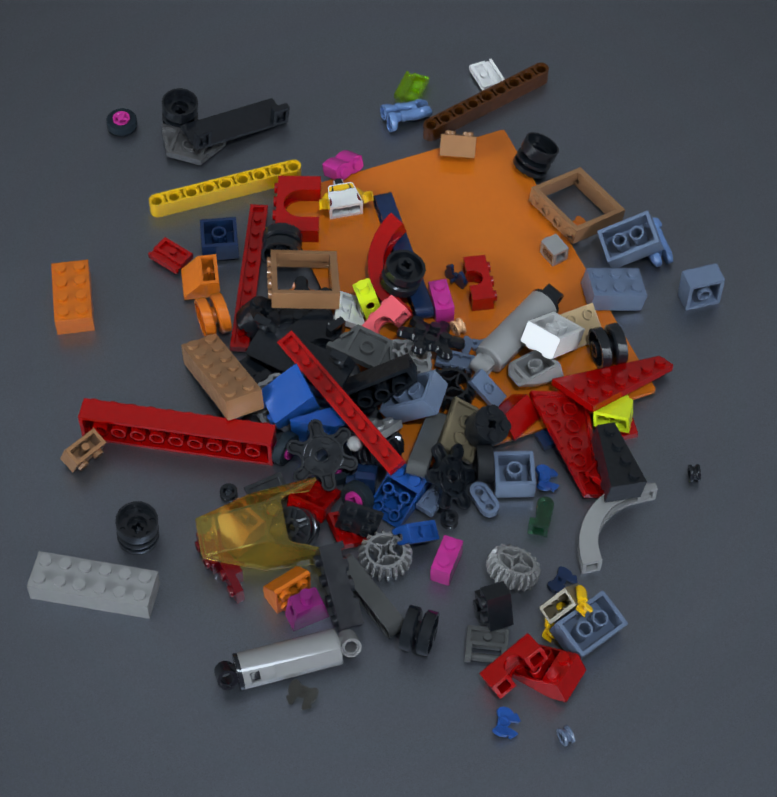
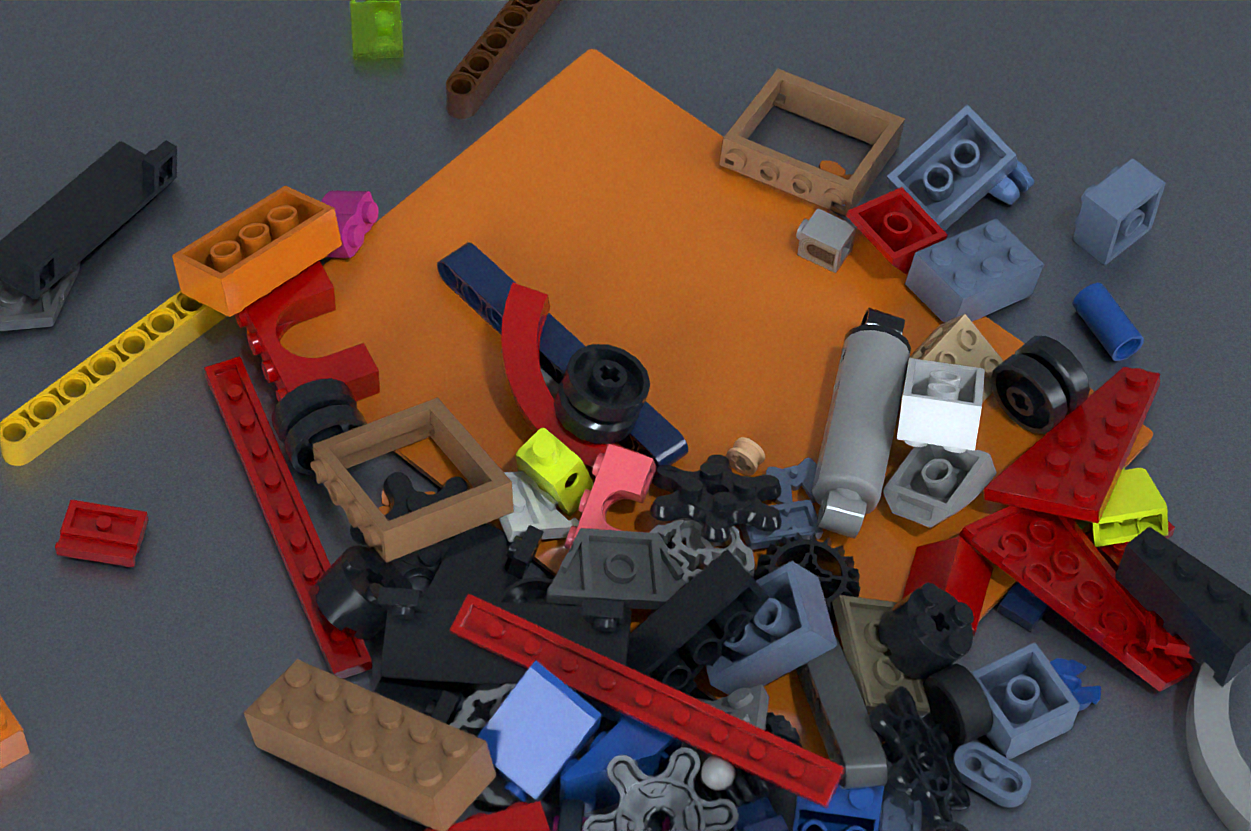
camera: 30 degrees left, 0 degrees up
orange slope [181,254,220,300] -> none
orange wheel [194,292,232,337] -> none
dark blue brick [200,217,239,260] -> none
white torso [319,178,374,219] -> none
medium blue piece [380,99,433,133] -> none
dark pink brick [428,279,455,323] -> none
medium nougat slope [440,130,477,158] -> none
dark blue piece [445,264,468,289] -> none
red arch [463,255,497,311] -> none
sand blue plate [468,369,507,406] -> none
black wheel [513,132,559,179] -> none
clear green leg [527,497,554,538] -> none
none -> orange brick [172,185,342,317]
none -> red slope [846,187,948,275]
none -> blue pin [1072,283,1144,361]

